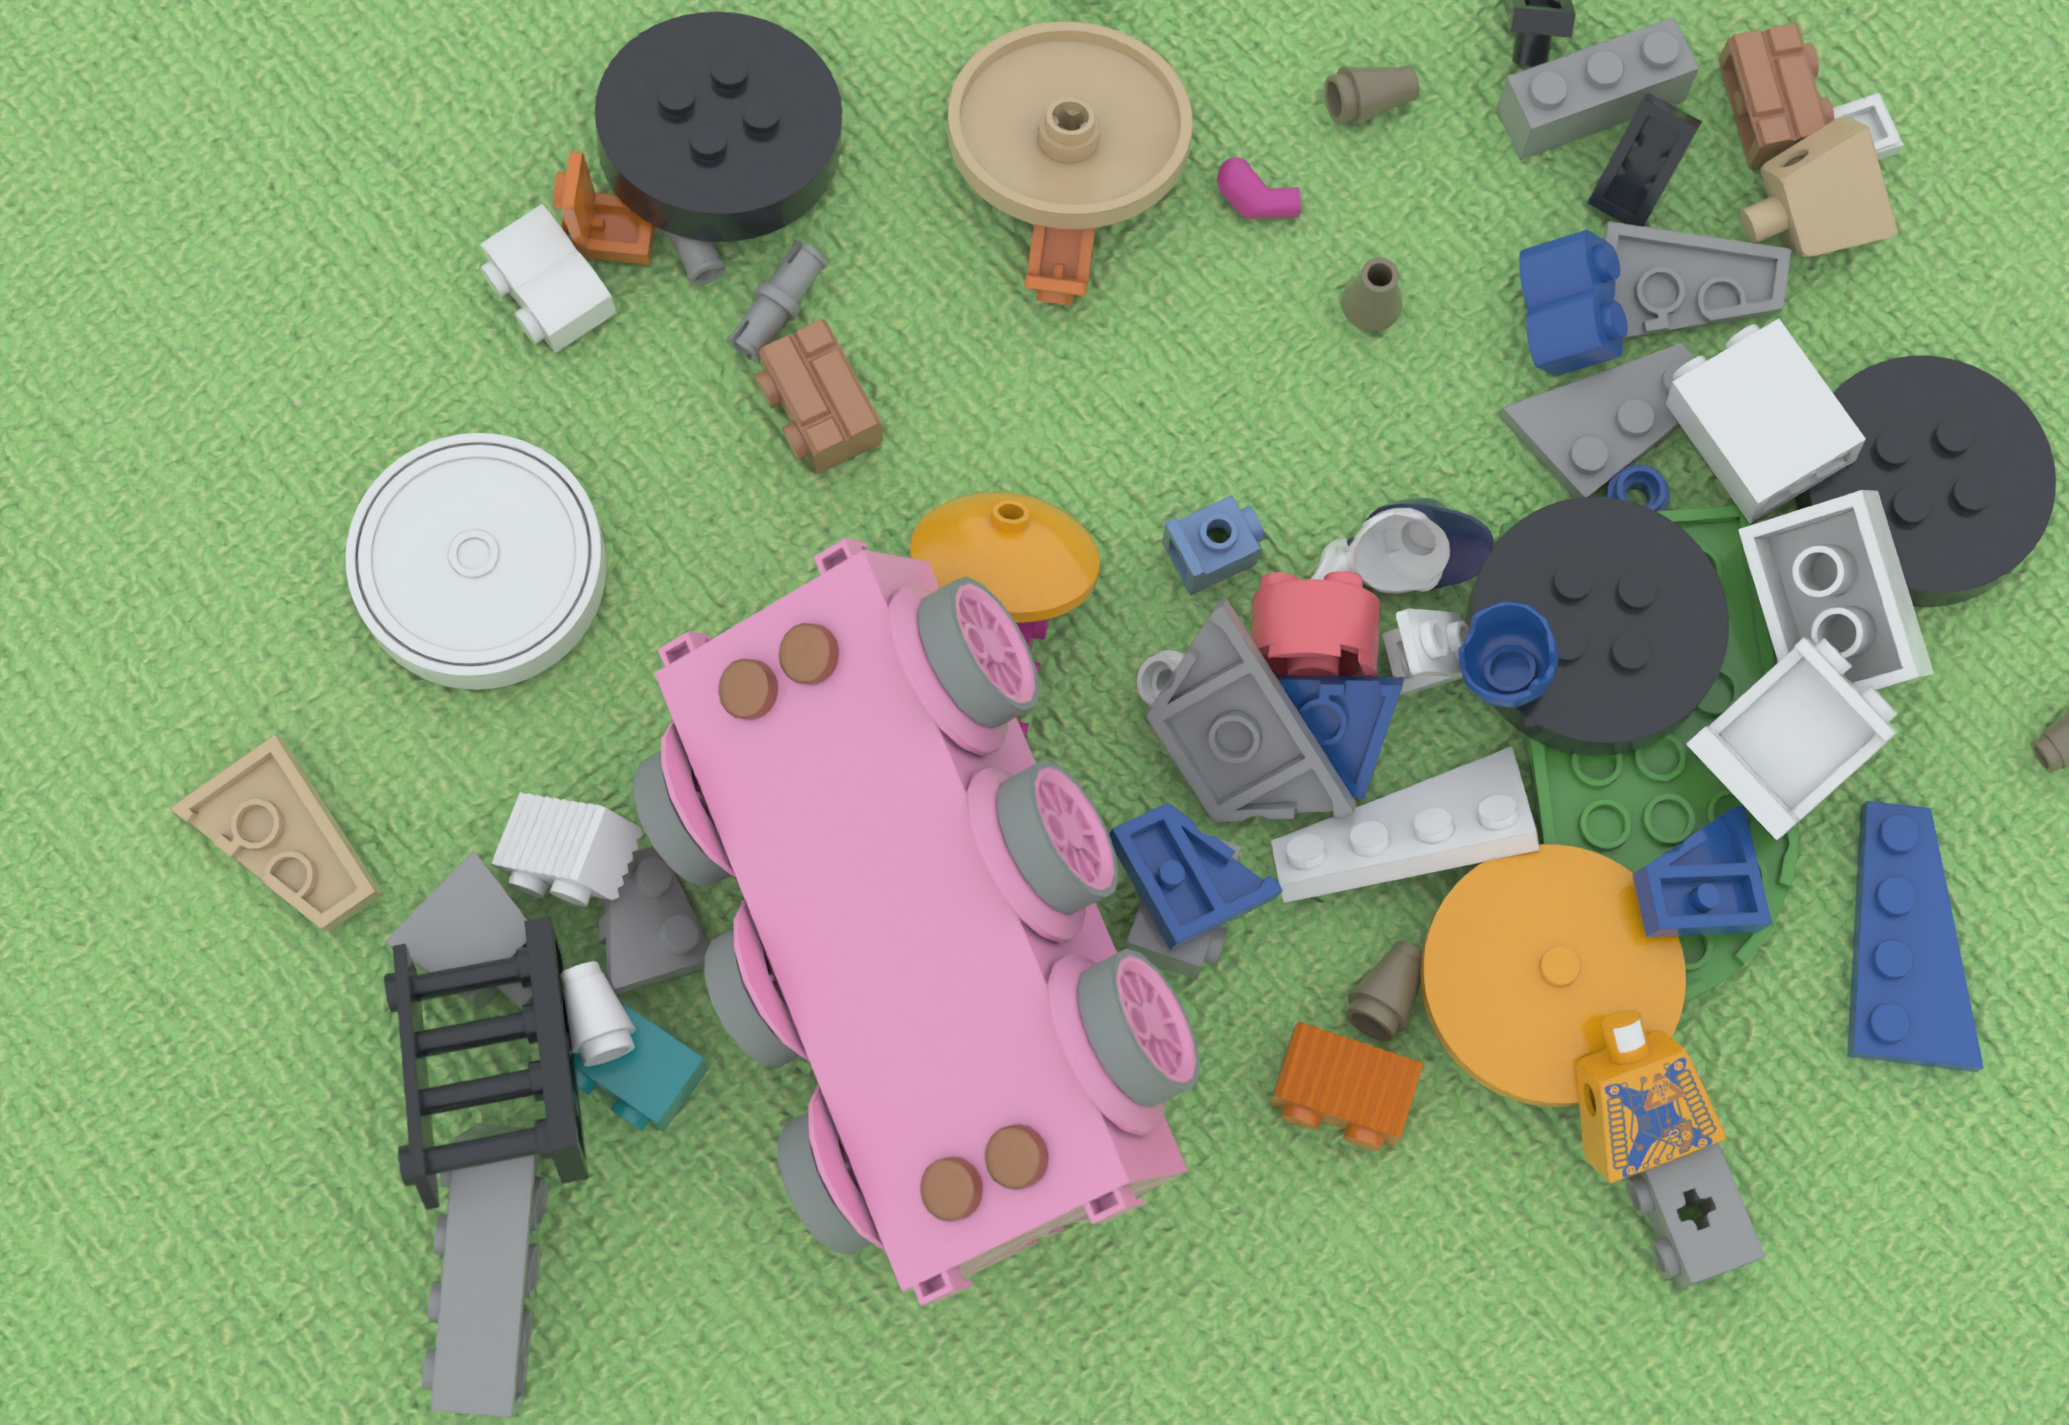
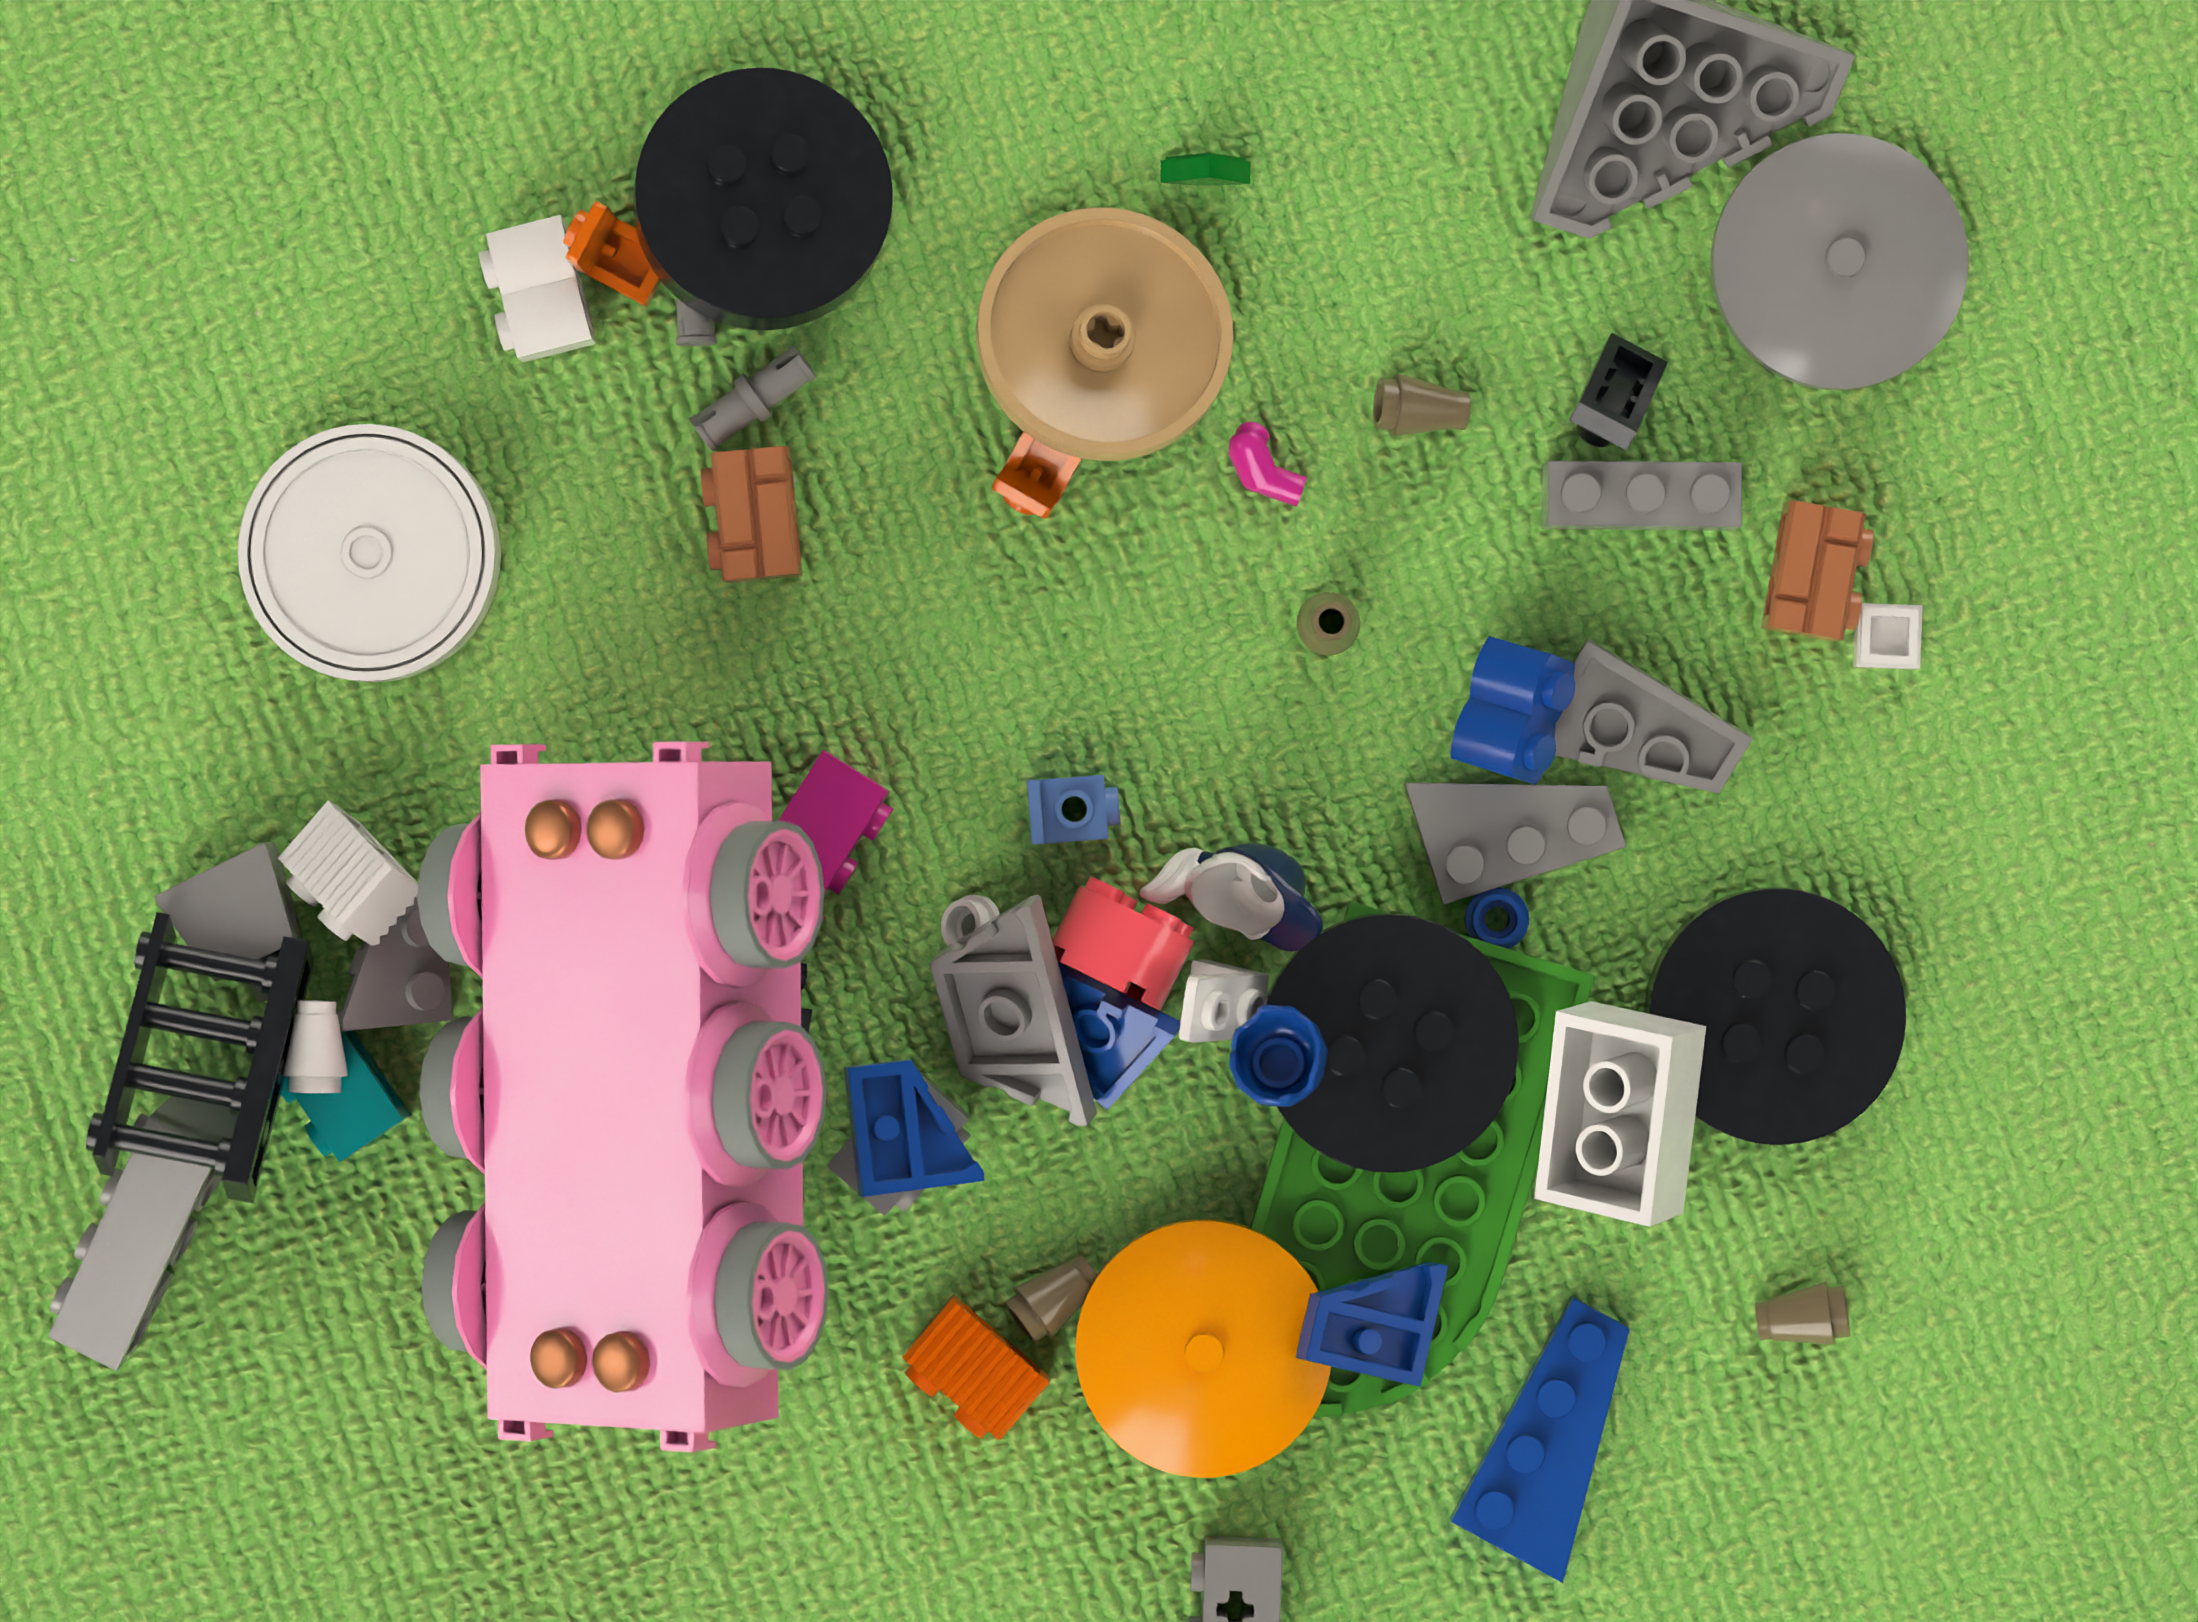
camera: 20 degrees right, 15 degrees up
tan wing [169,735,383,932] -> none
light orange dish [909,491,1100,623] -> none
white wing [1271,746,1539,903] -> none
light orange torso [1576,1010,1726,1184] -> none
black tile [1587,93,1702,227] -> none
white brick [1666,319,1866,524] -> none
white panel [1686,637,1898,840] -> none
tan torso [1739,115,1899,257] -> none

